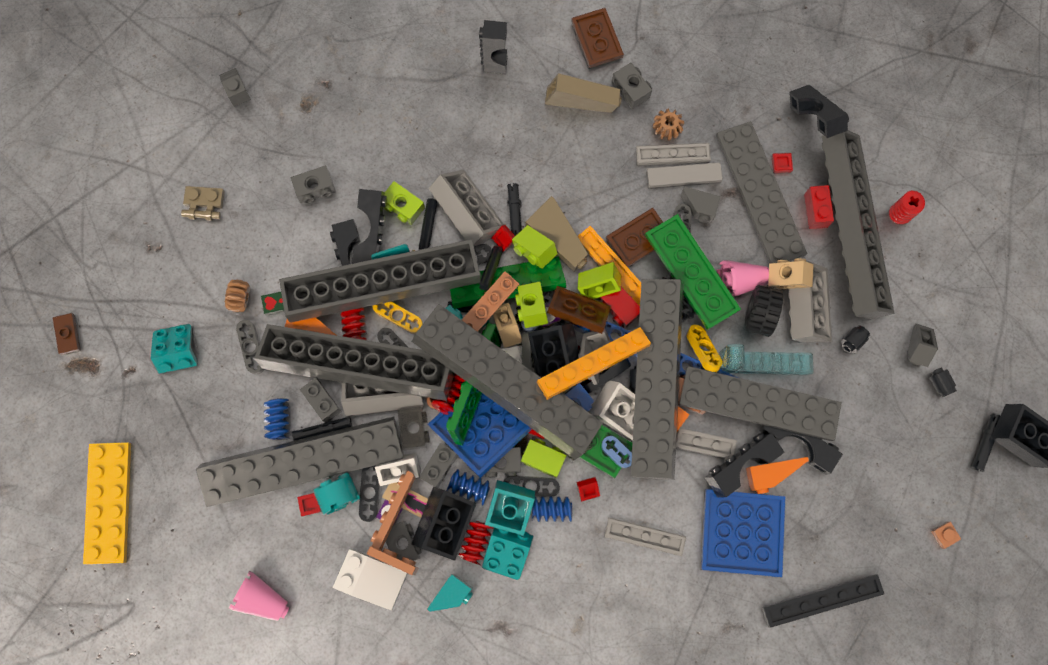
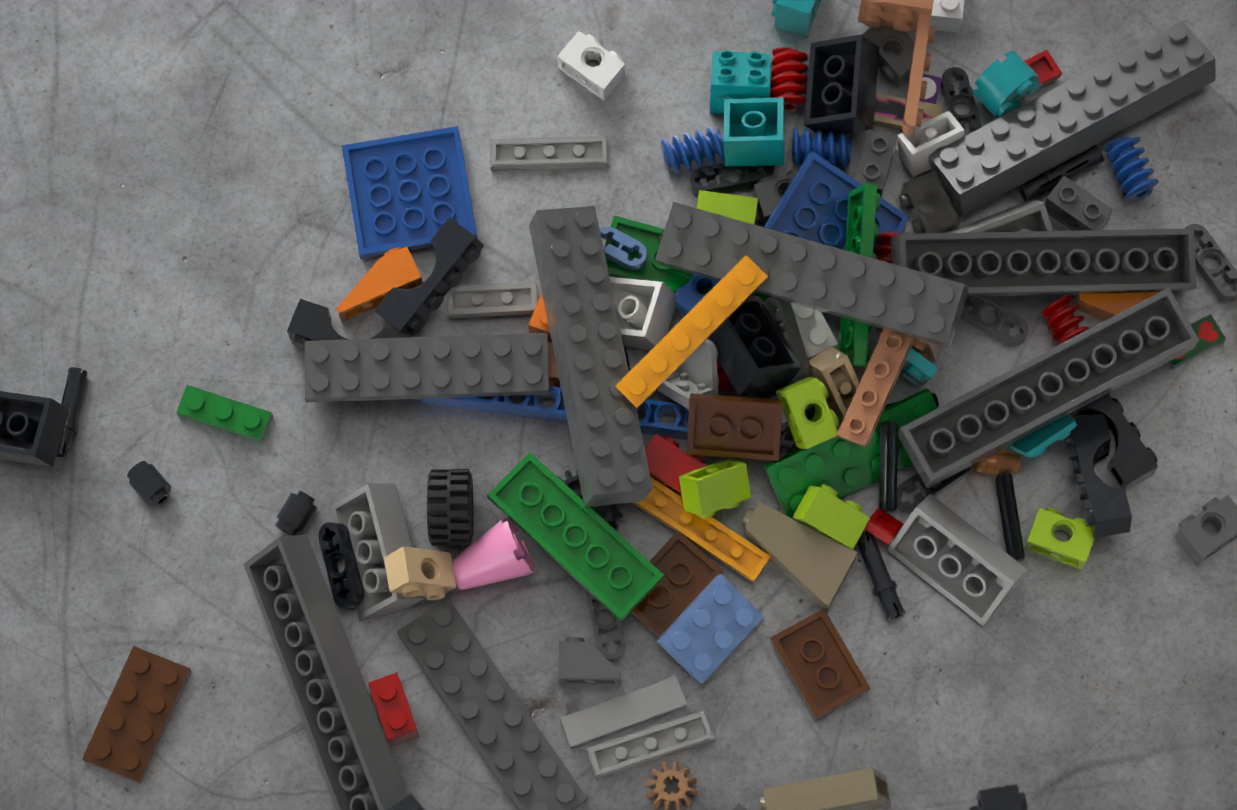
camera: 170 degrees right, 5 degrees down
yellow beam [372,302,423,334] -> none
red plate [576,477,600,502] -> none
yellow beam [686,325,723,373] -> none
clear light blue beam [719,344,814,375] -> none
black plate [762,574,884,628] -> none
red tile [772,153,793,173] -> none
red piece [889,190,925,225] -> none
dark grey slope [908,323,938,367] -> none
nougat plate [931,521,961,549] -> none
none -> reddish brown plate [82,646,191,784]
none -> green plate [176,385,273,443]
none -> black beam [318,522,364,608]
none -> white brick [557,31,626,100]
none -> medium blue plate [656,574,764,684]
none -> reddish brown plate [770,609,870,720]

